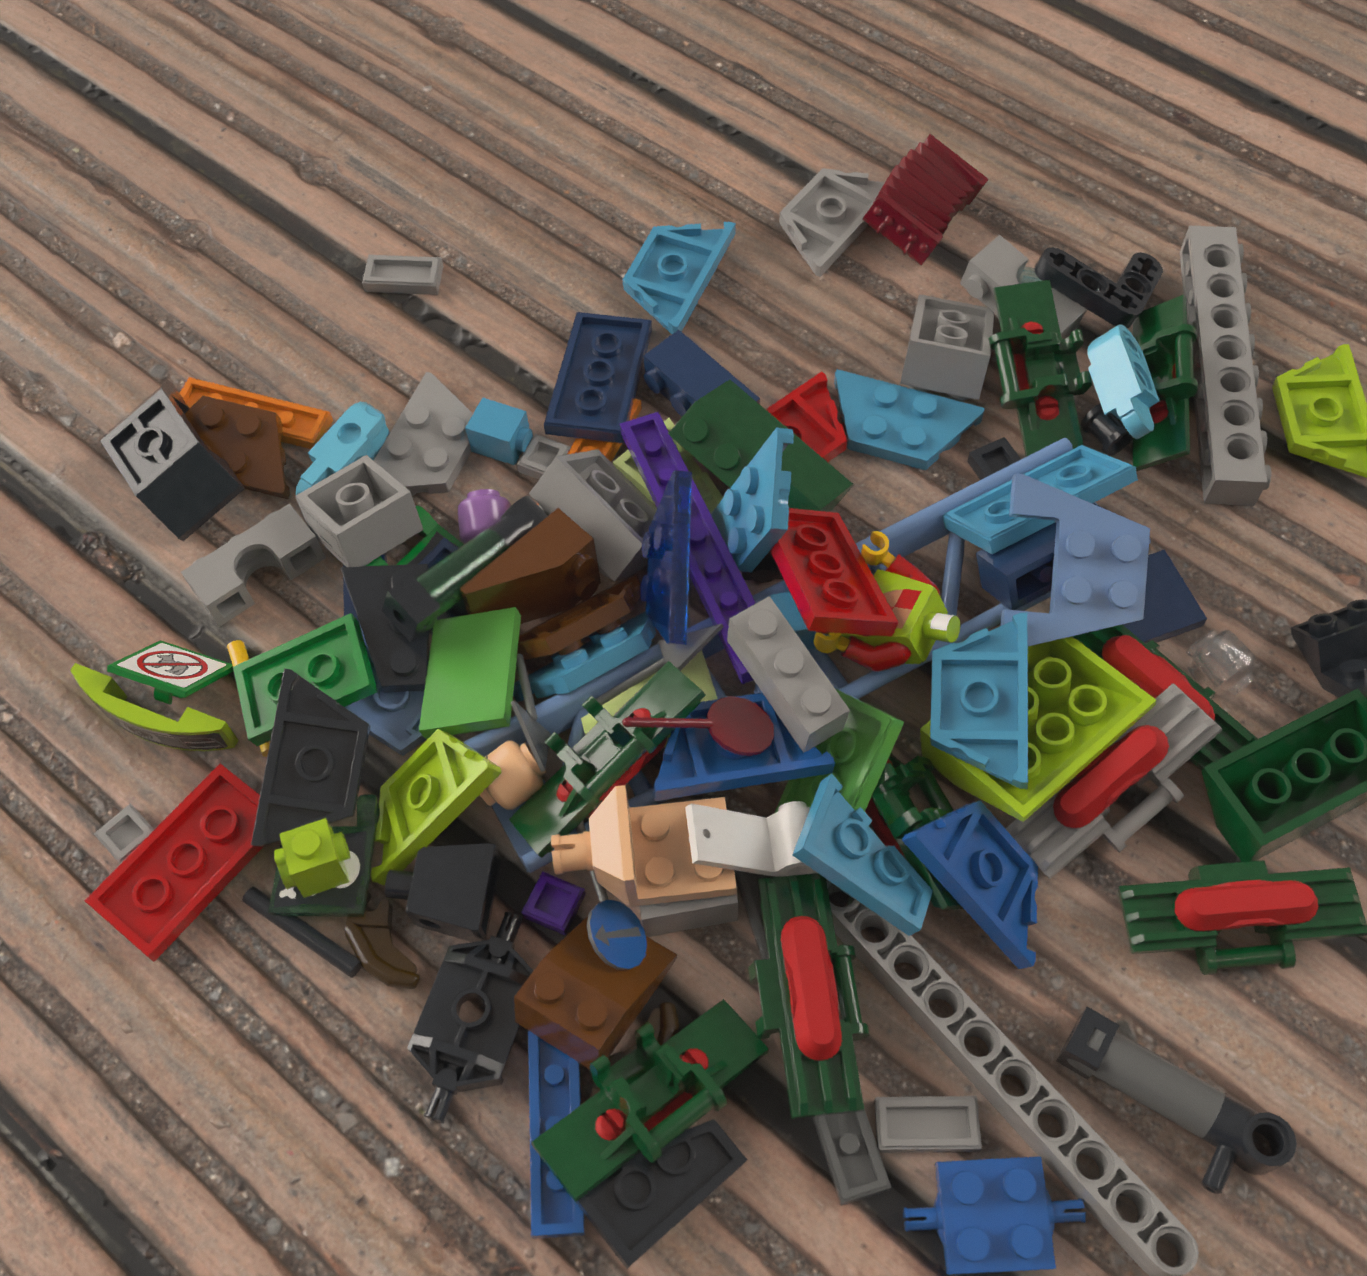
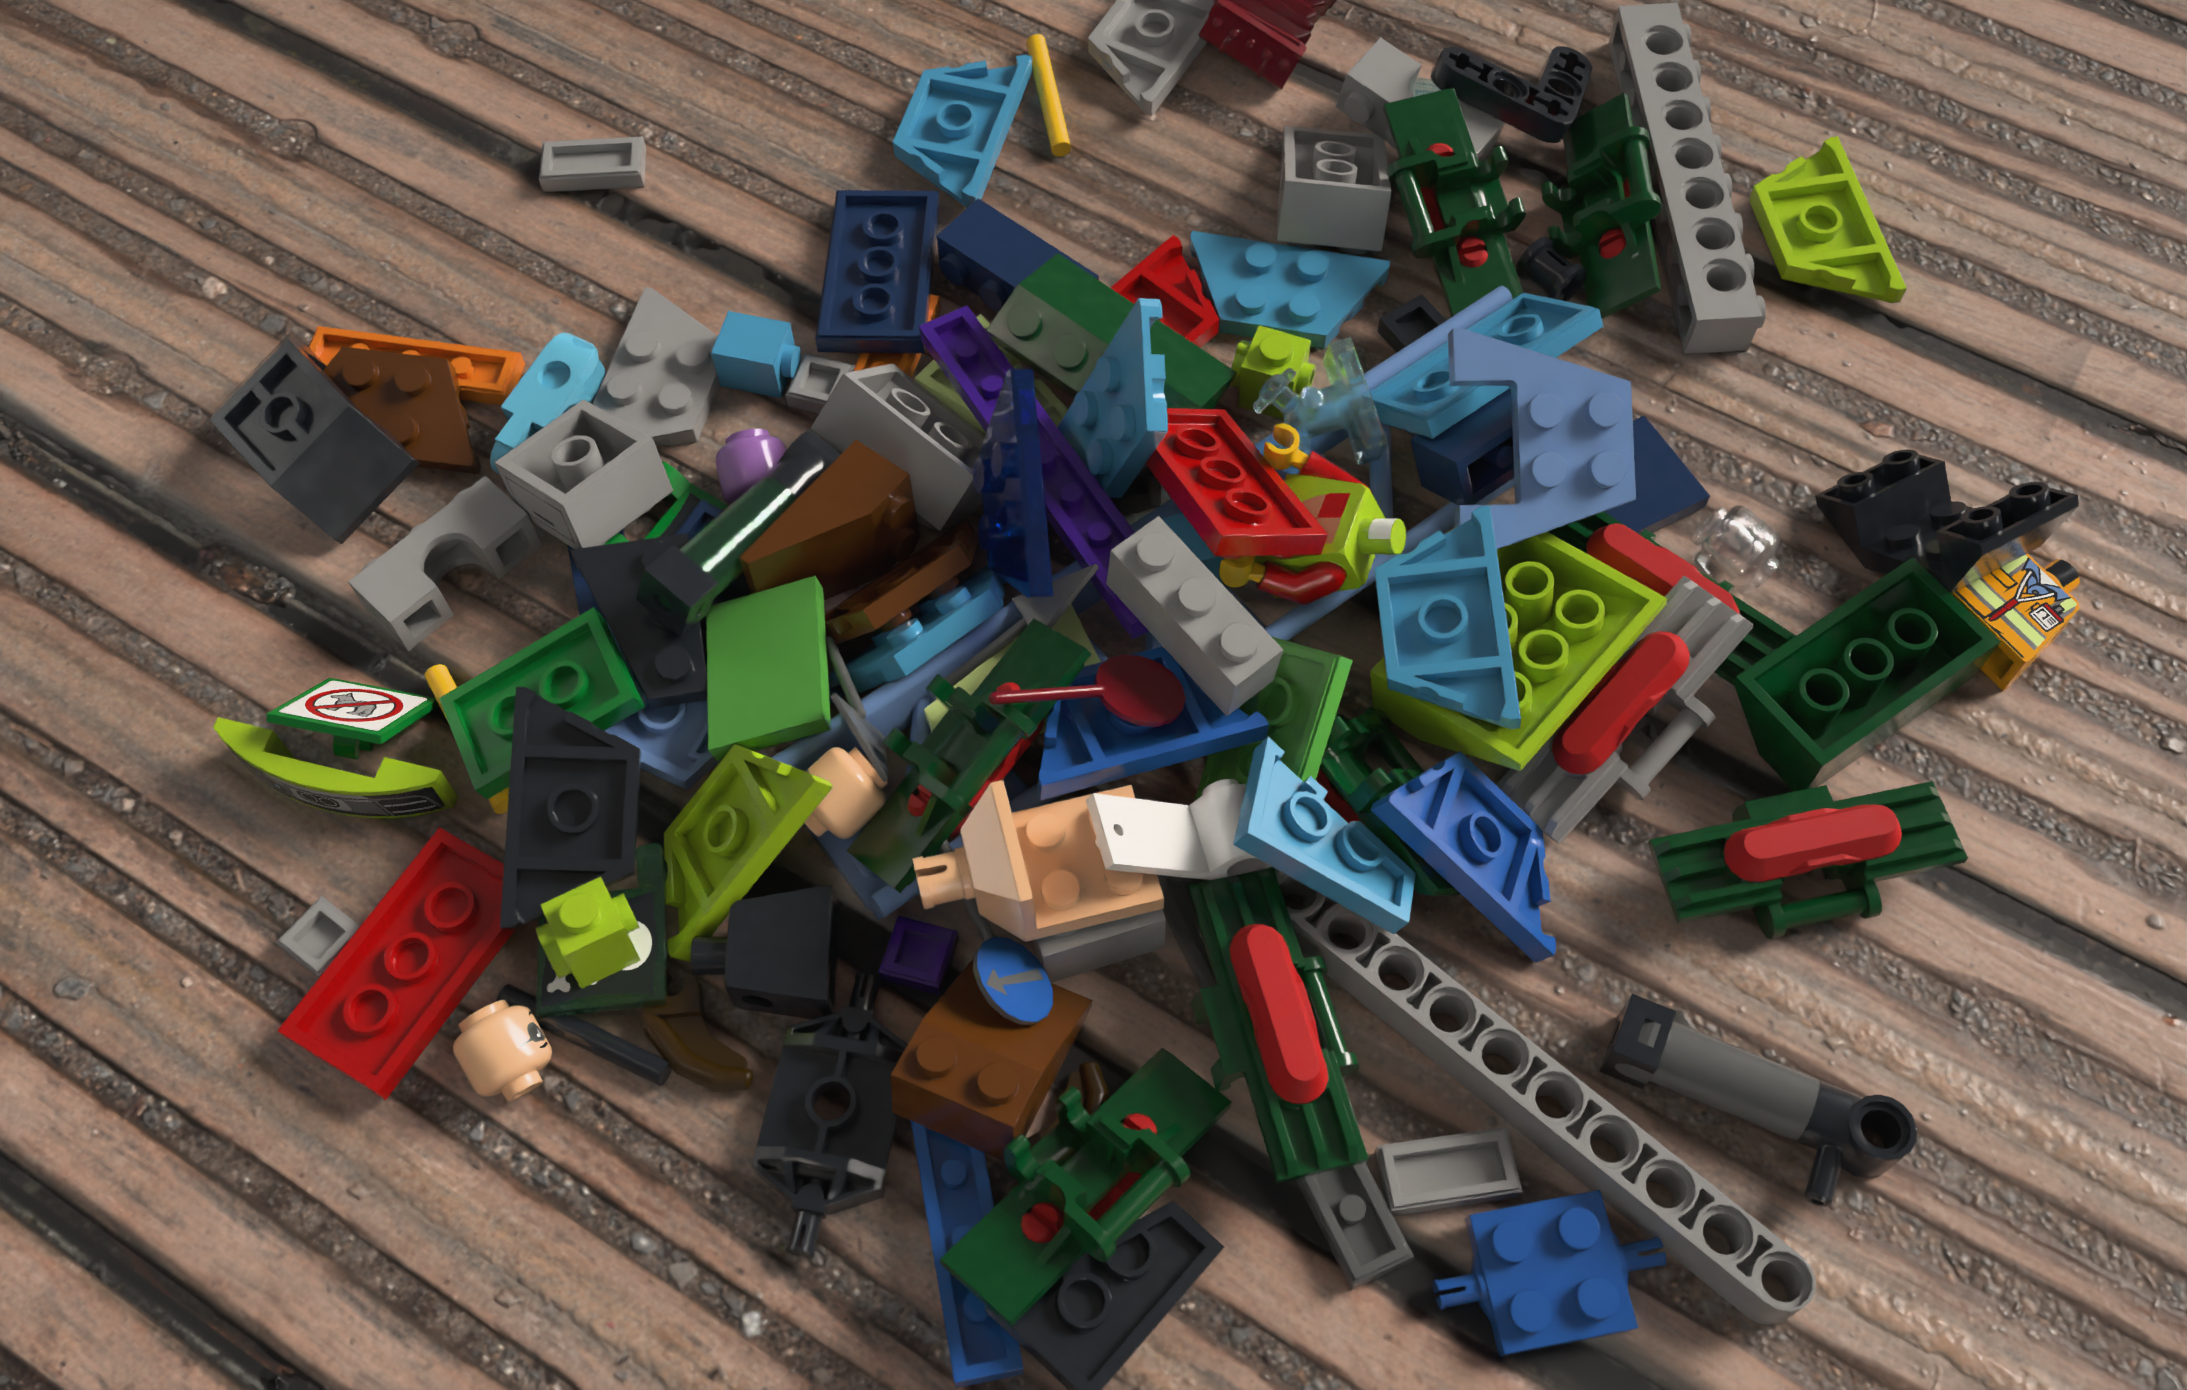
camera: 10 degrees left, 0 degrees up
medium azure piece [1087,324,1159,439] -> none
none -> light nougat head [453,1000,552,1102]
none -> yellow bar [1026,34,1071,157]
none -> lime brick [1230,325,1316,421]
none -> clear light blue piece [1253,337,1388,468]

